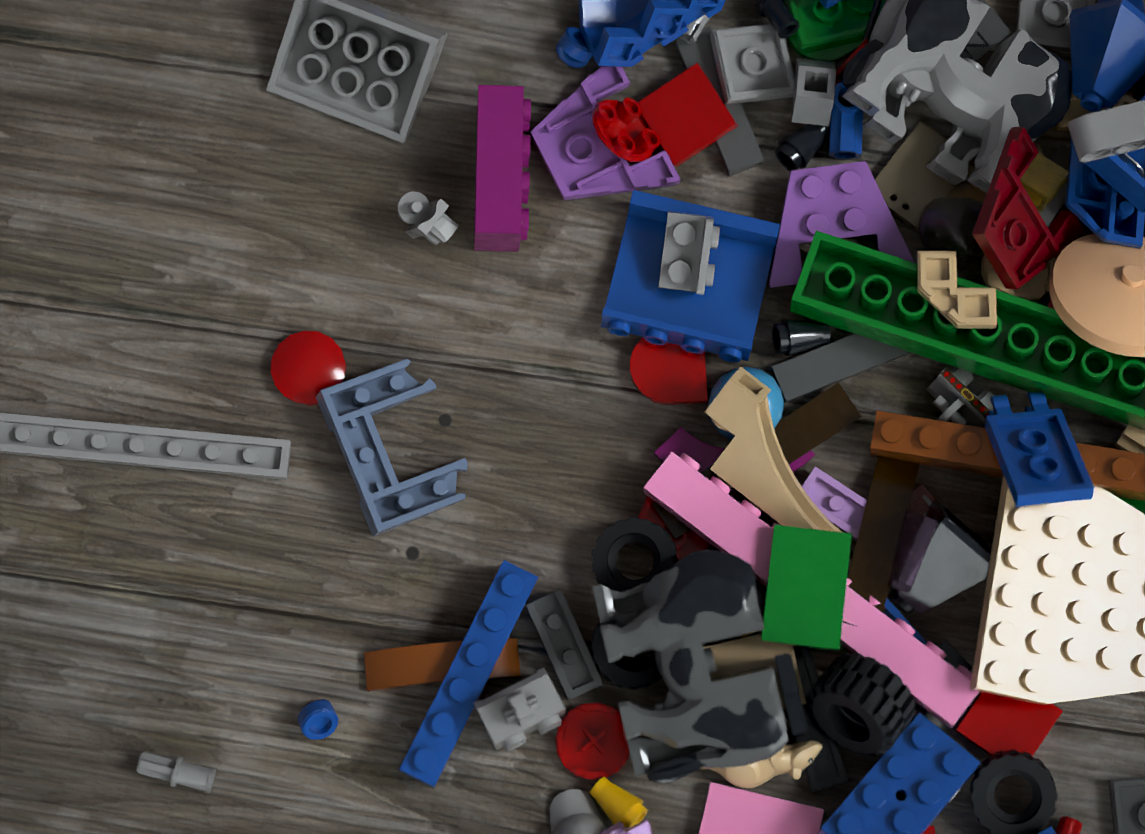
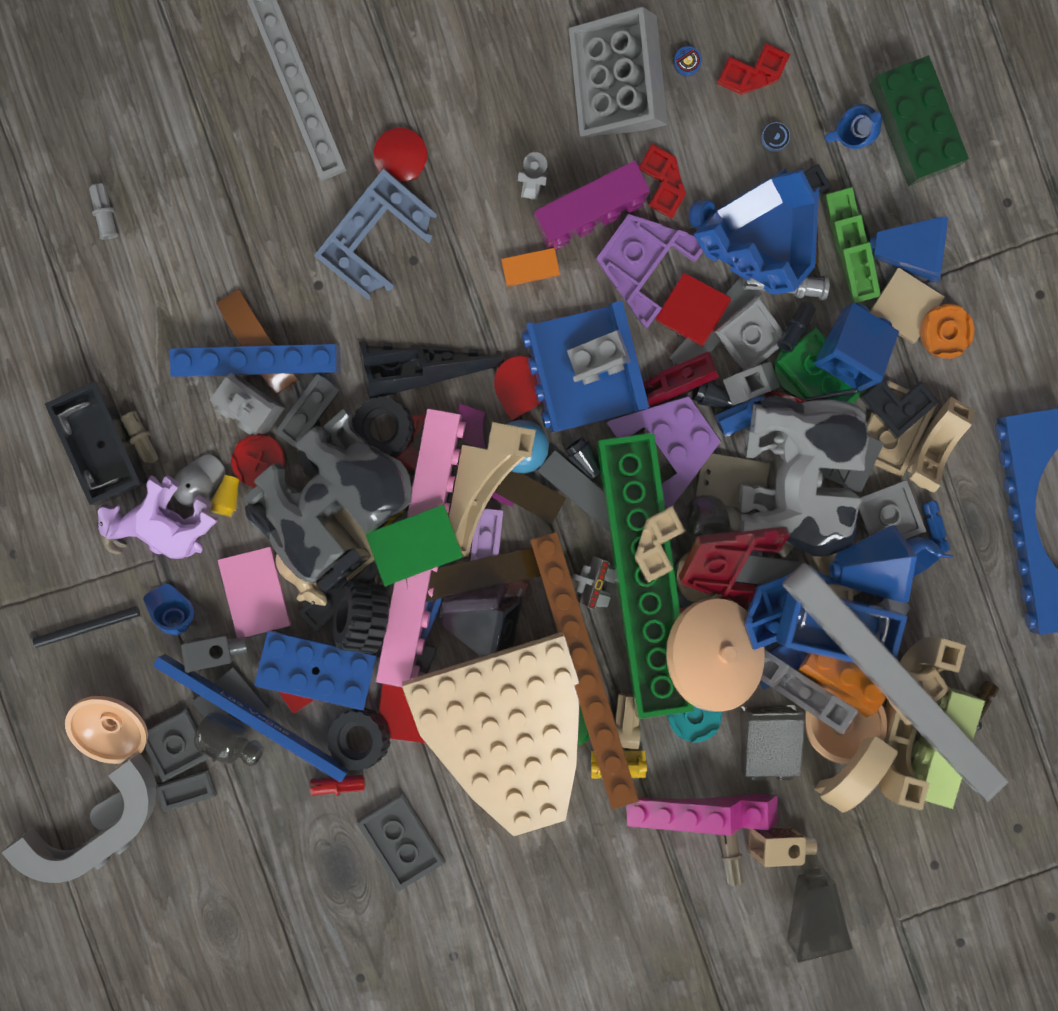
camera: 65 degrees right, 10 degrees up
blue tile [298,699,339,740] -> none
red dish [592,97,660,162] -> none
blue tile [985,391,1095,507] -> none
clear yellow piece [1020,153,1069,212] -> none
none -> black wedge [359,341,503,400]
none -> orange tile [501,248,560,287]
none -> red tile [639,144,686,220]
none -> dark red hinge [643,351,719,407]

